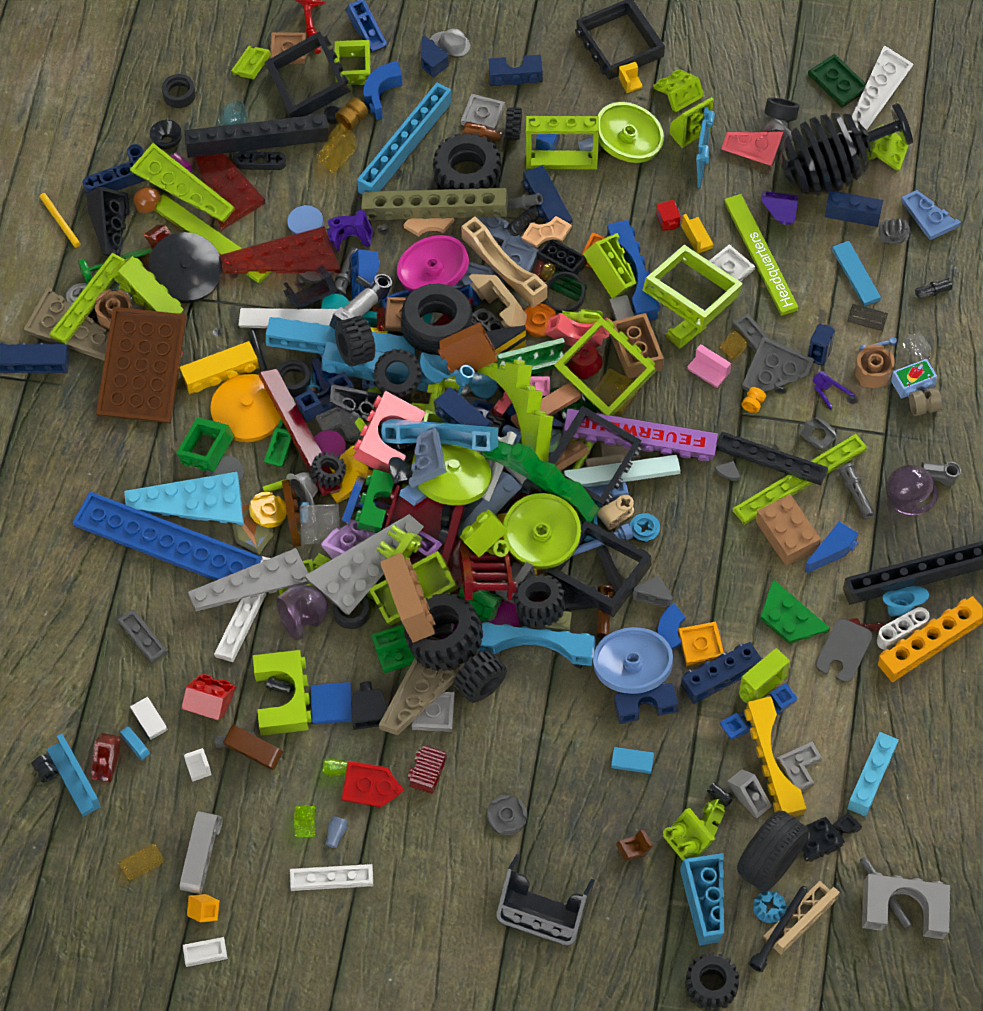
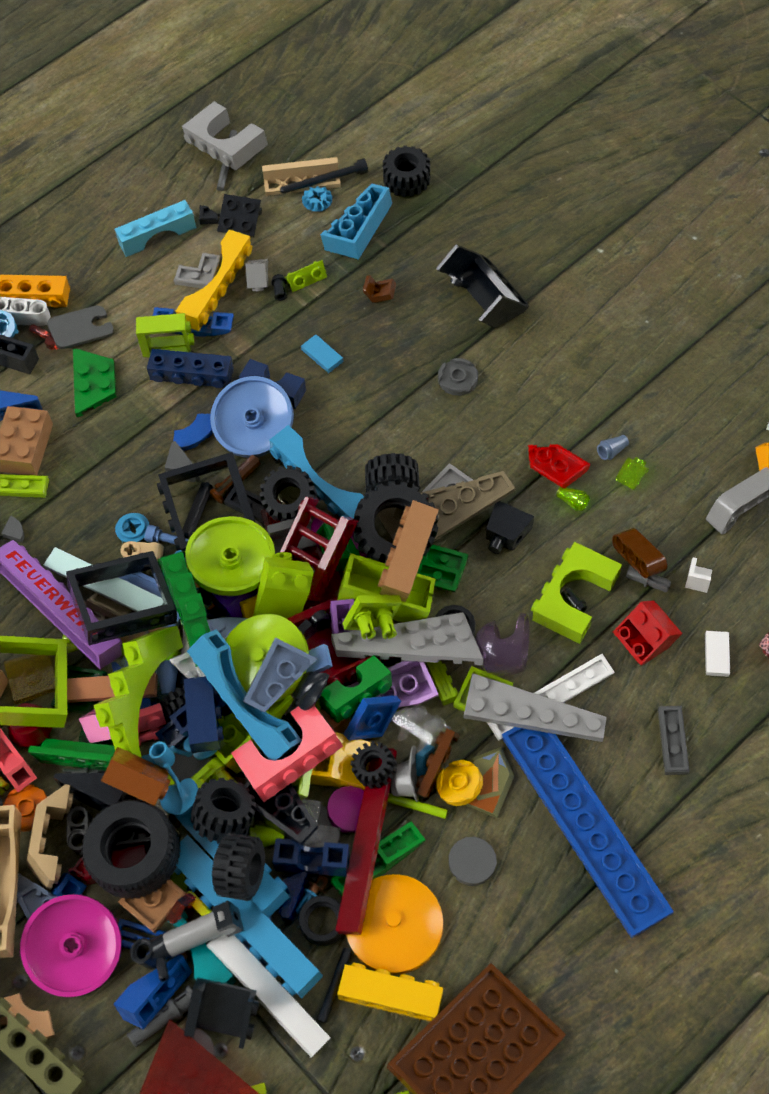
camera: 140 degrees left, 0 degrees up
dark azure beam [119,726,150,760] -> none
medium azure wing [124,472,244,526] -> none
green window [176,417,234,472] -> none
white tile [290,864,373,891] -> none
blue tile [311,682,352,724] -> none
dark purple tile [327,210,373,251] -> none
dark red brick [408,745,447,794] -> none
lime plate [663,808,715,860] -> none
light orange tile [678,622,724,666] -> none
black tyre [737,811,809,891] -> none

